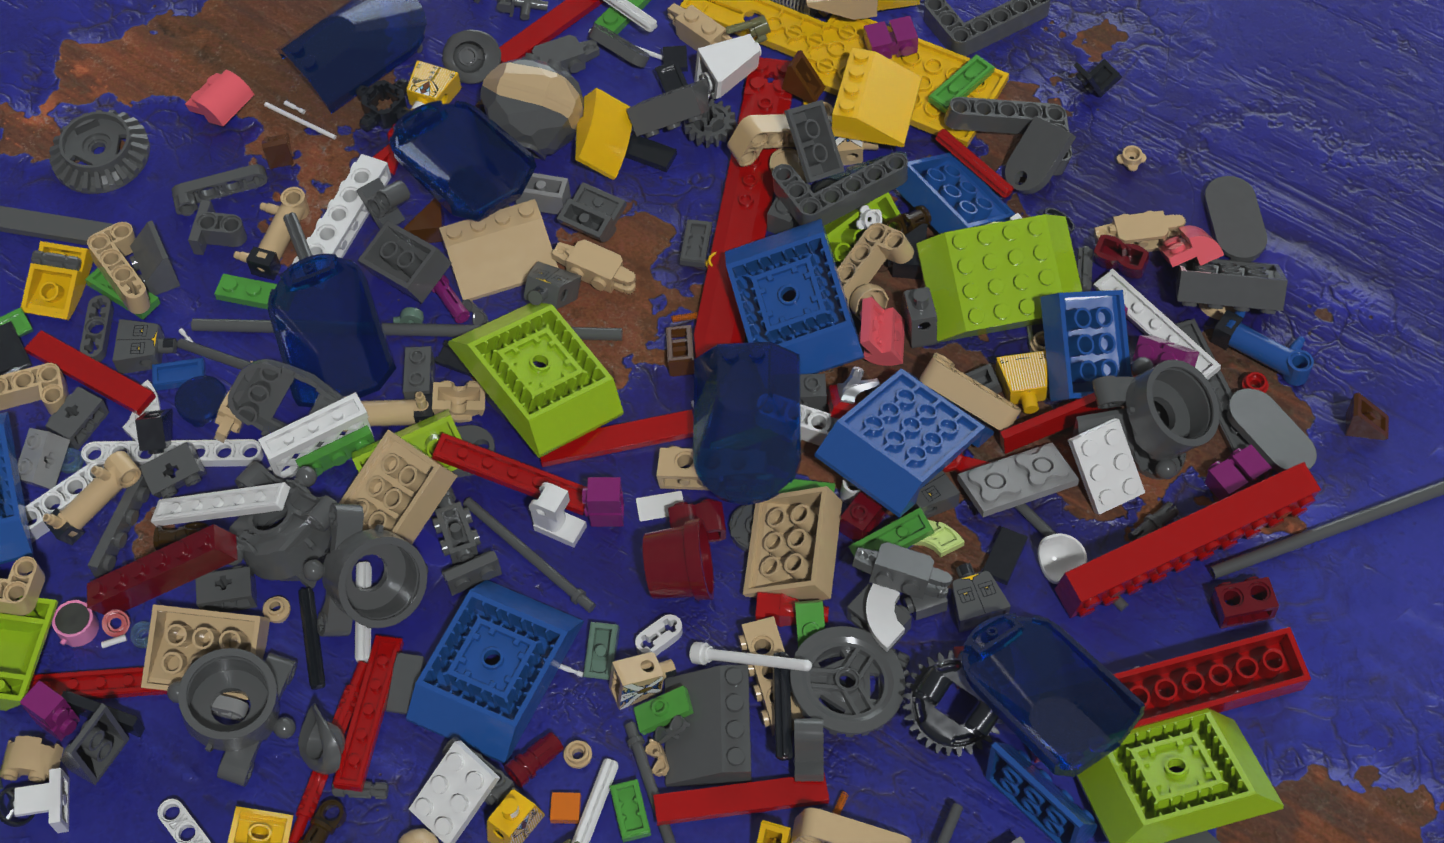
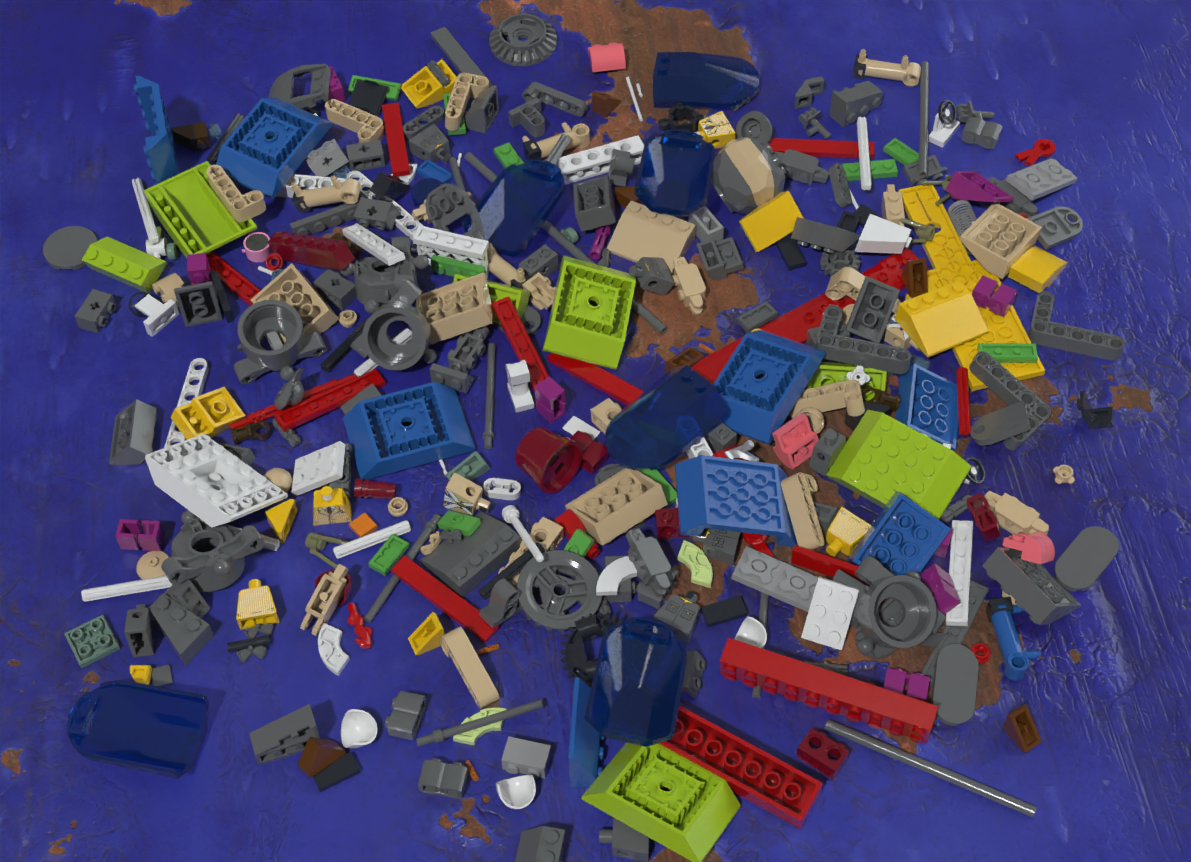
camera: 45 degrees right, 5 degrees down
bright green plate [849,507,934,572] -> none

